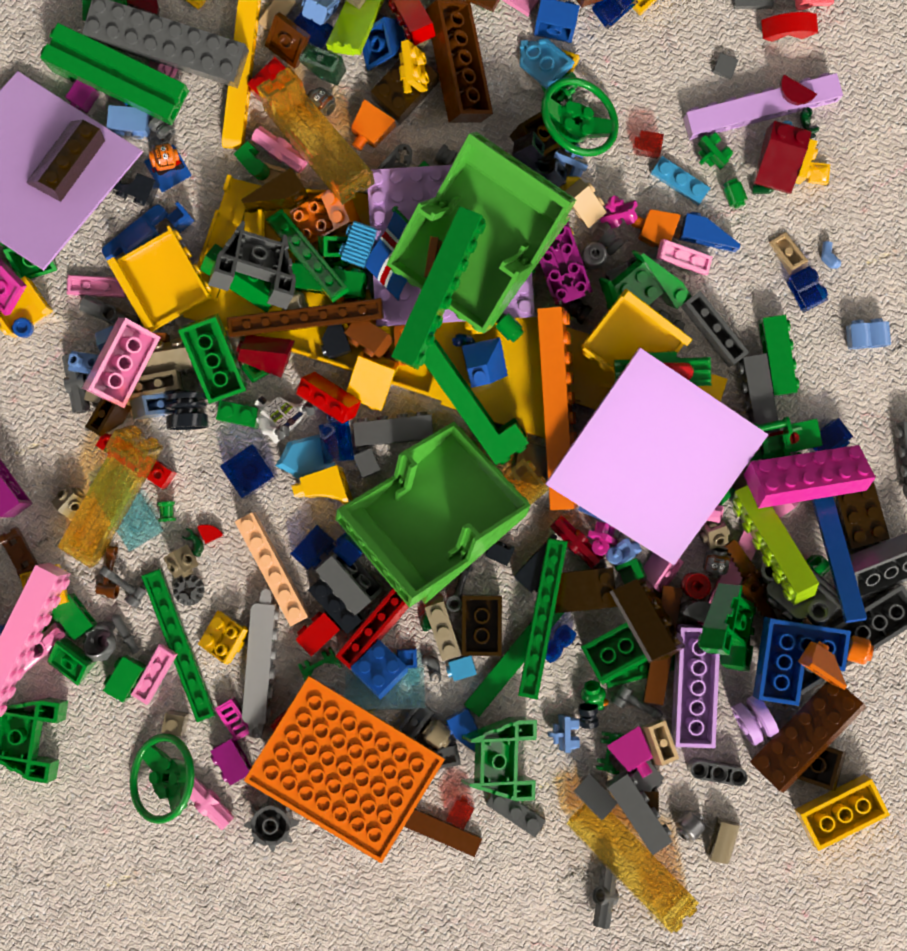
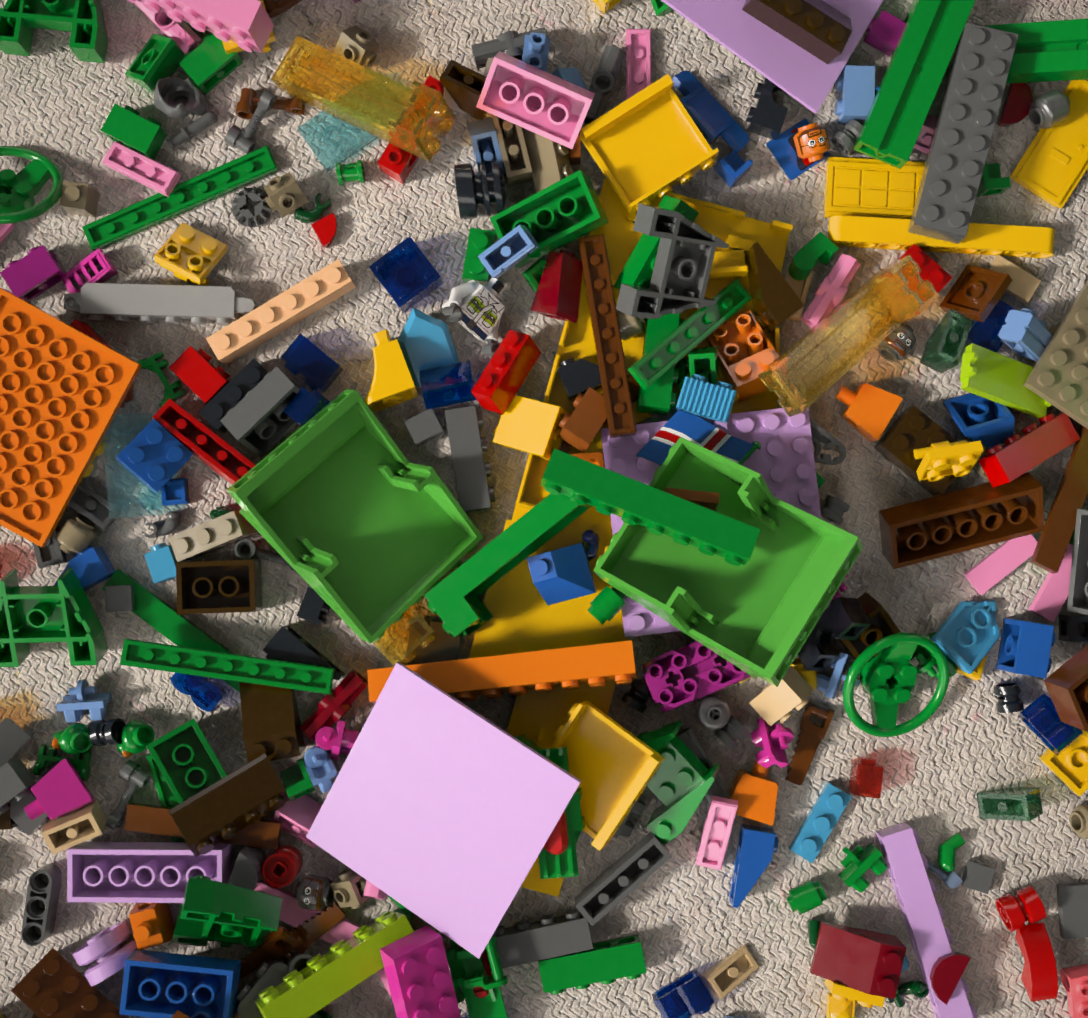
camera: 90 degrees right, 0 degrees up
none -> green animal [52,722,92,755]
none -> dark grey tile [105,585,135,612]
none -> orange torso [129,903,175,950]
none -> medium blue brick [478,225,540,278]
none -> reddish brown piece [785,702,834,785]
none -> yellow piece [824,157,926,219]
none -> sand blue hand [927,861,963,889]
none -> green arm [938,833,965,872]
none -> bright pink tile [963,534,1038,595]
none -> clear green slope [976,787,1043,821]
none -> green panel [977,161,1011,197]
none -> black wheel [993,683,1024,713]
none -> red wheel [995,885,1046,932]

